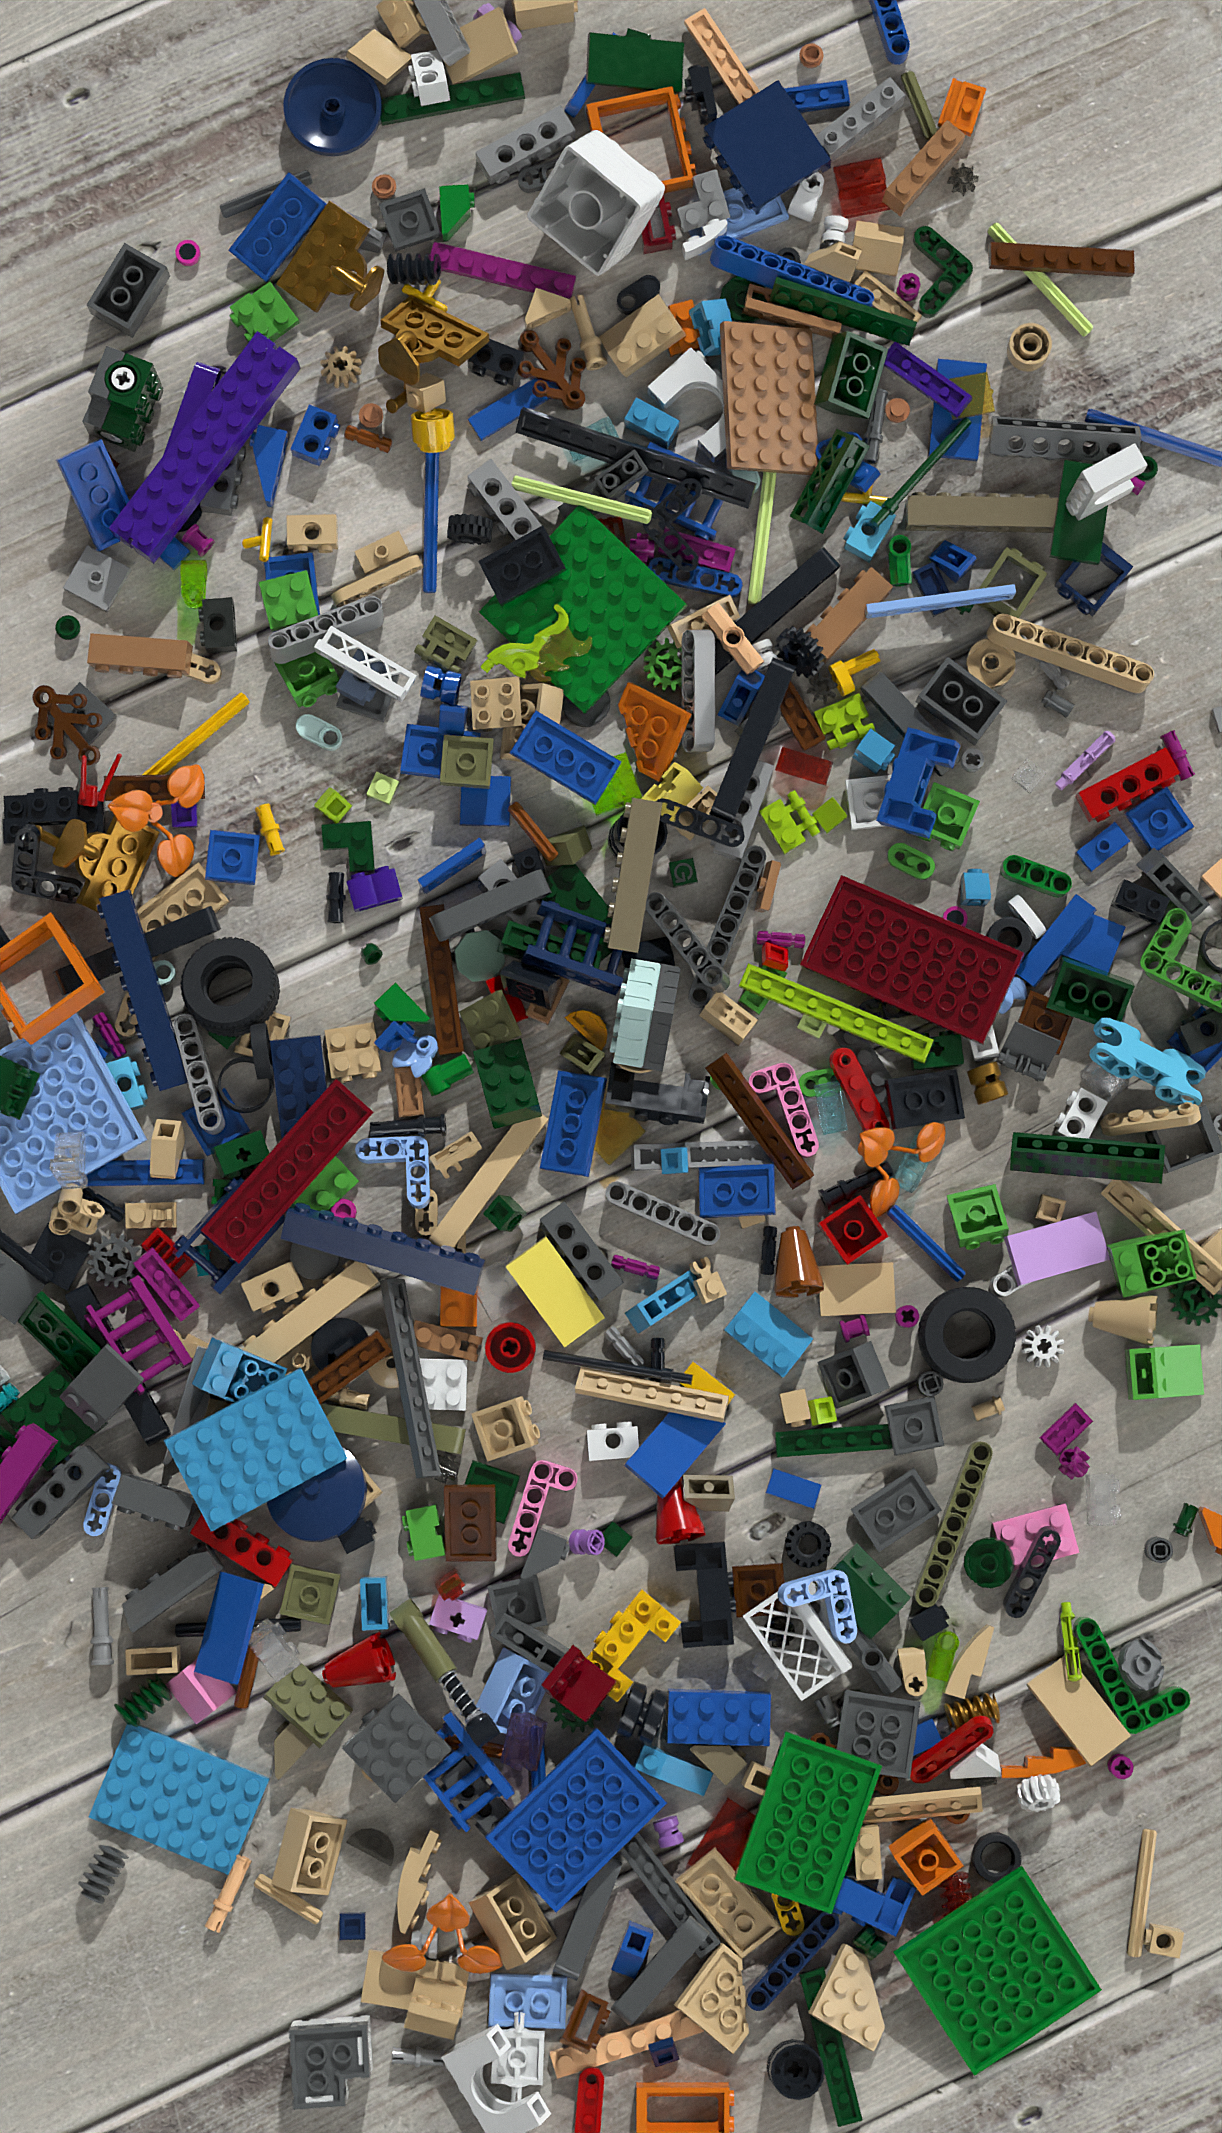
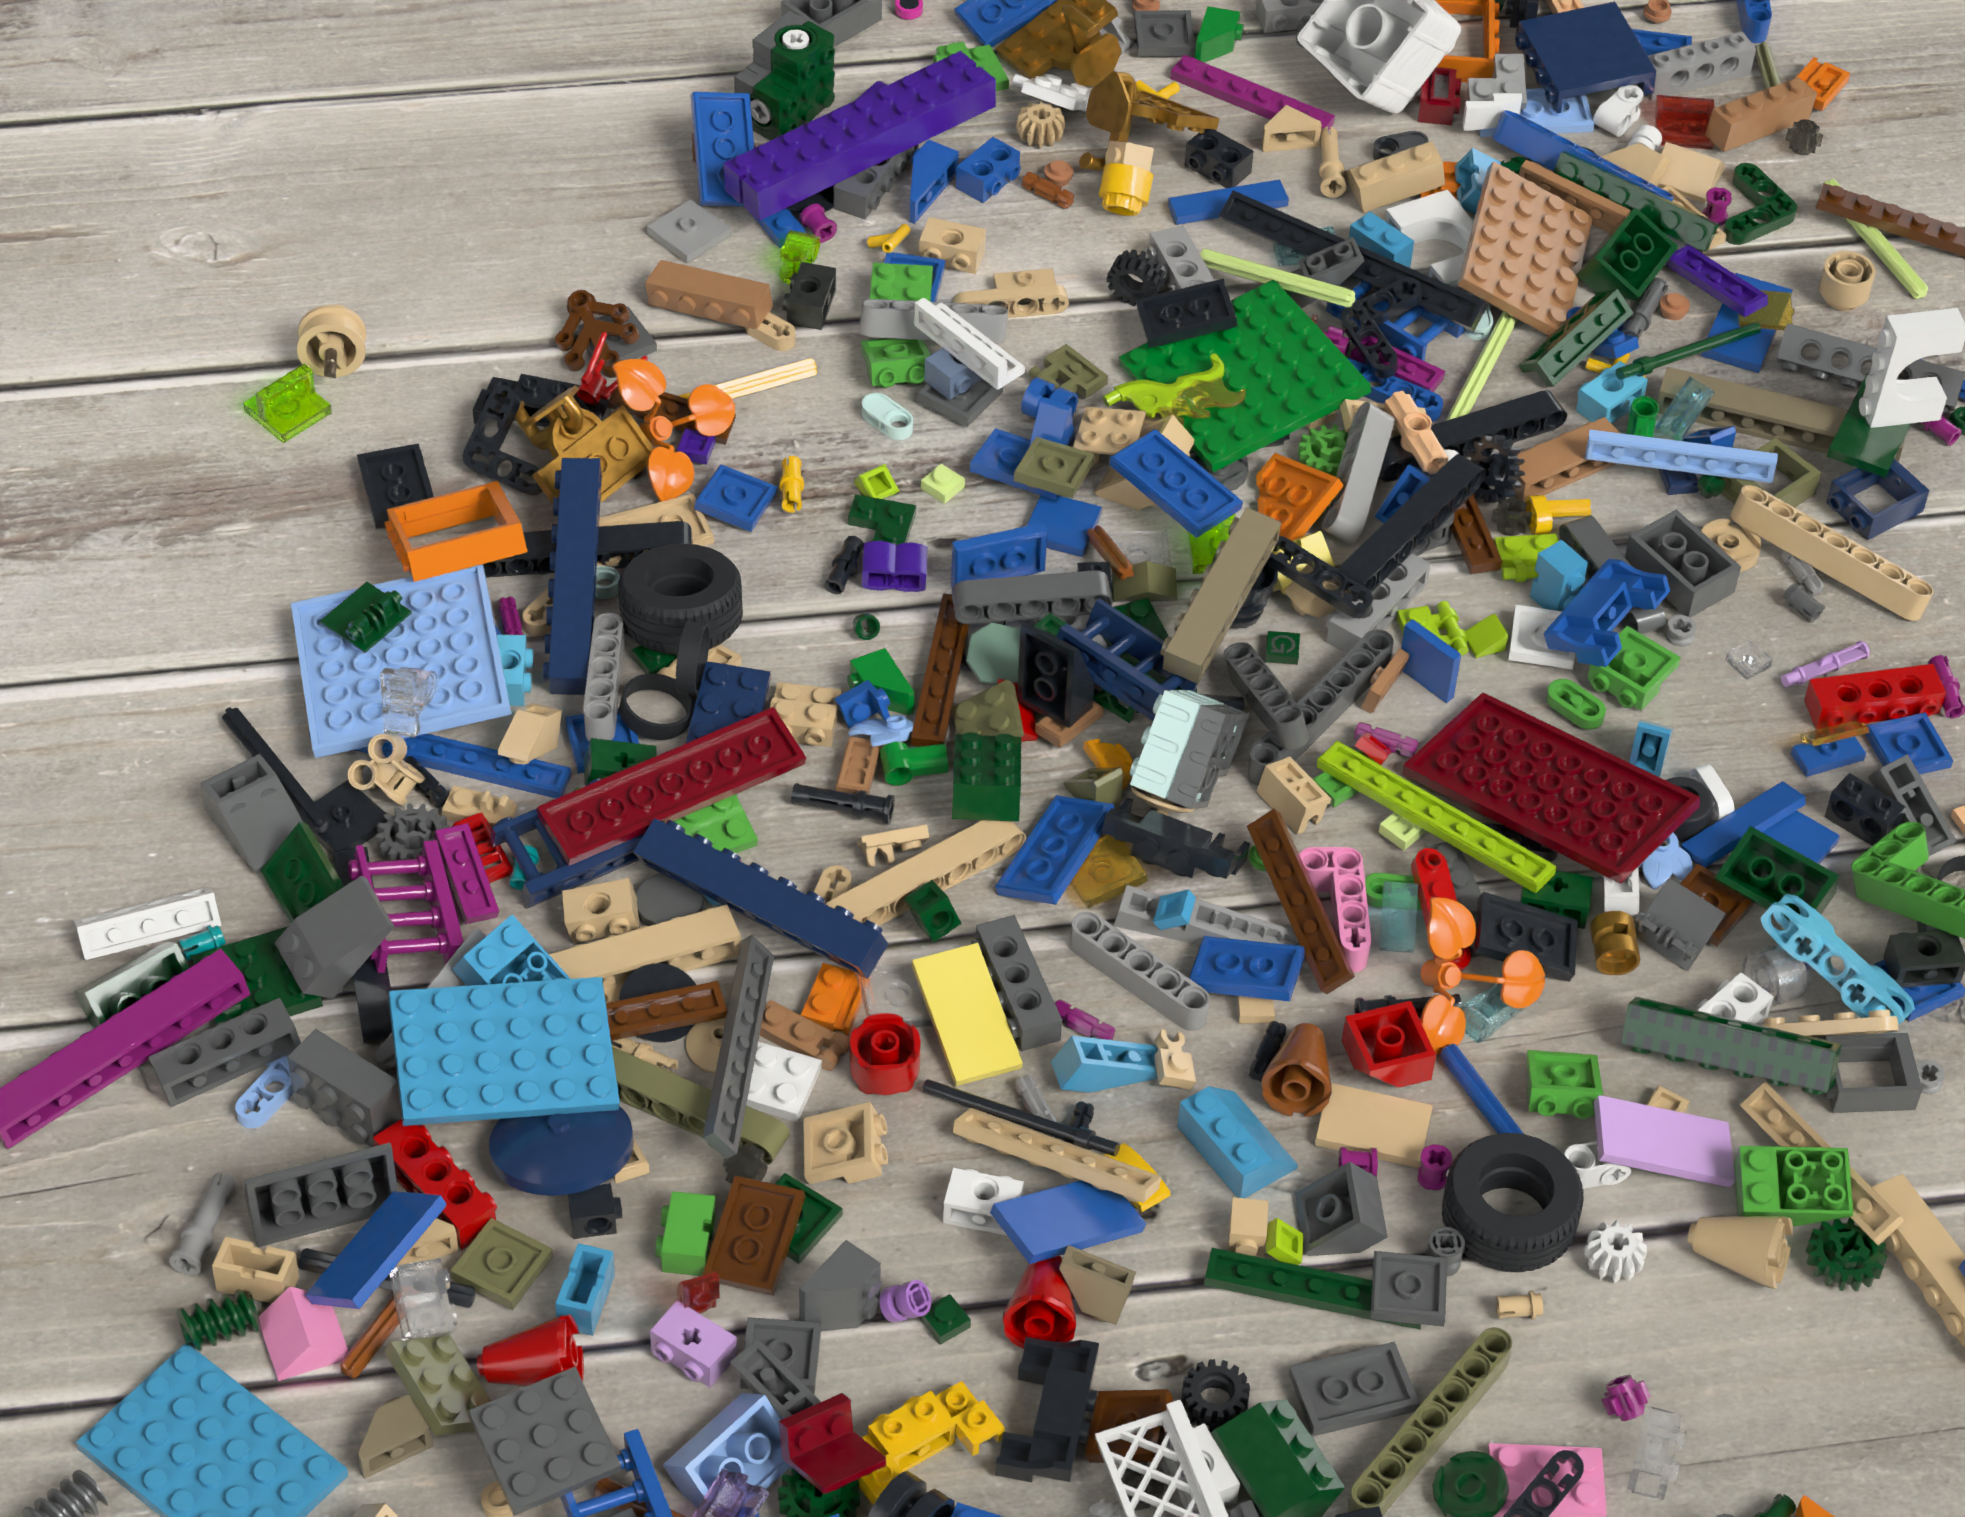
camera: 20 degrees right, 35 degrees down
dark green plate [55,615,81,640] -> none
light blue beam [355,1136,430,1209] -> none
black piece [387,253,441,285] -> none
piece [389,1598,500,1748] -> none
blue axle [423,452,439,593] -> none
bright pink beam [508,1460,578,1557] -> none
reddish brown plant [517,330,586,410] -> none
blue tile [766,1468,822,1509] -> none
clear red slope [775,747,833,786] -> none
light blue beam [778,1569,857,1643] -> none
green beam [1000,855,1072,898] -> none
magenta plate [1039,1403,1093,1456] -> none
bright green slope [1124,1344,1204,1400] -> none
none -> white plate [1012,74,1090,112]
none -> blue tile [1401,619,1461,703]
none -> clear light blue plate [1654,377,1715,441]
none -> clear yellow piece [1800,721,1869,746]

